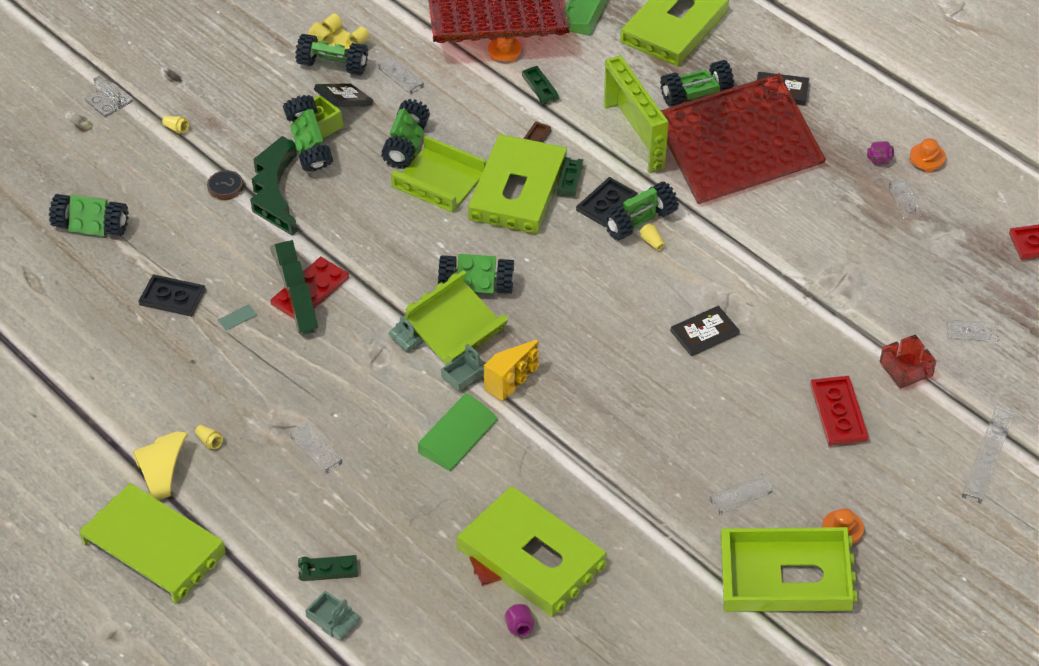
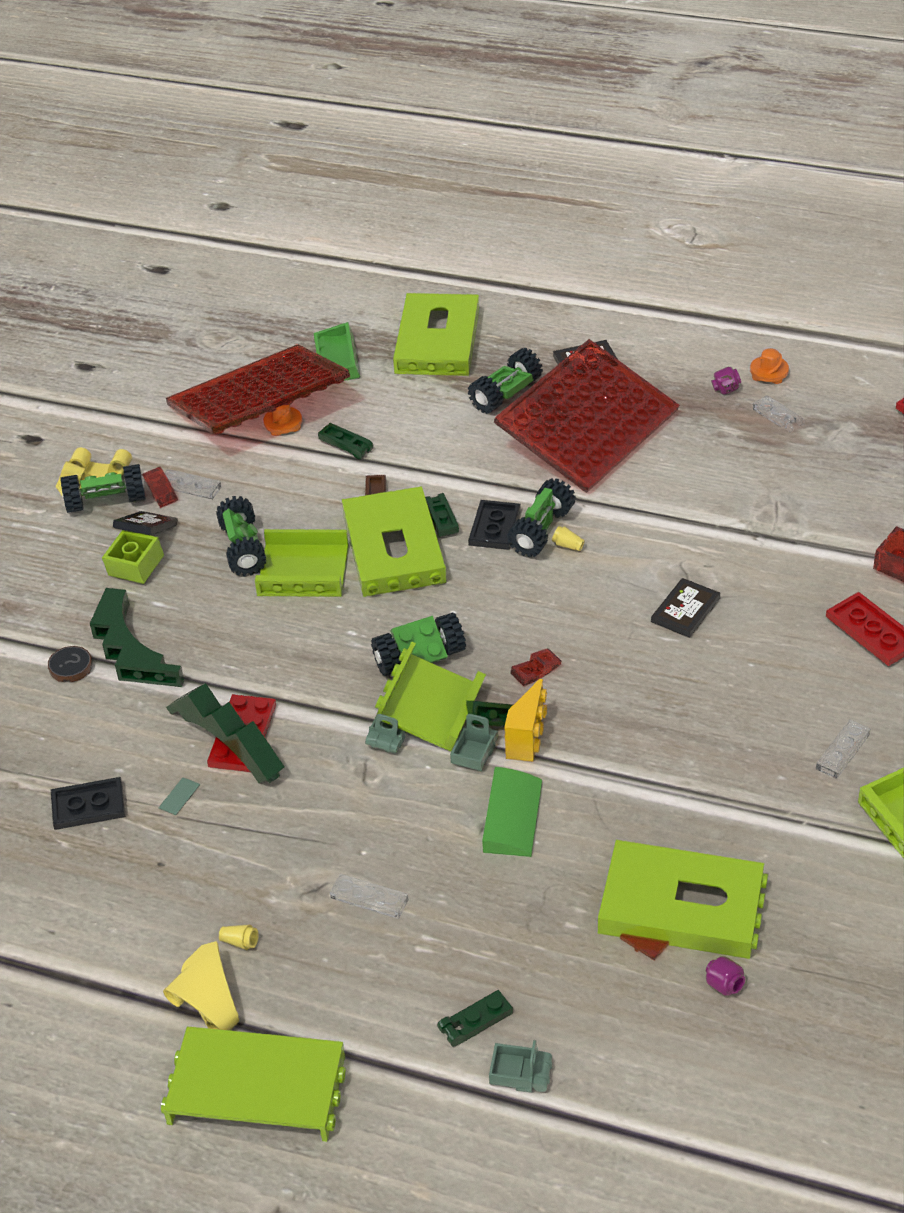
camera: 25 degrees left, 5 degrees down
plate [283,95,333,172] -> none
lime panel [603,55,668,173] -> none
none -> clear red slope [142,466,178,508]
none -> dark green slope [466,700,513,727]
none -> clear red slope [510,648,562,686]

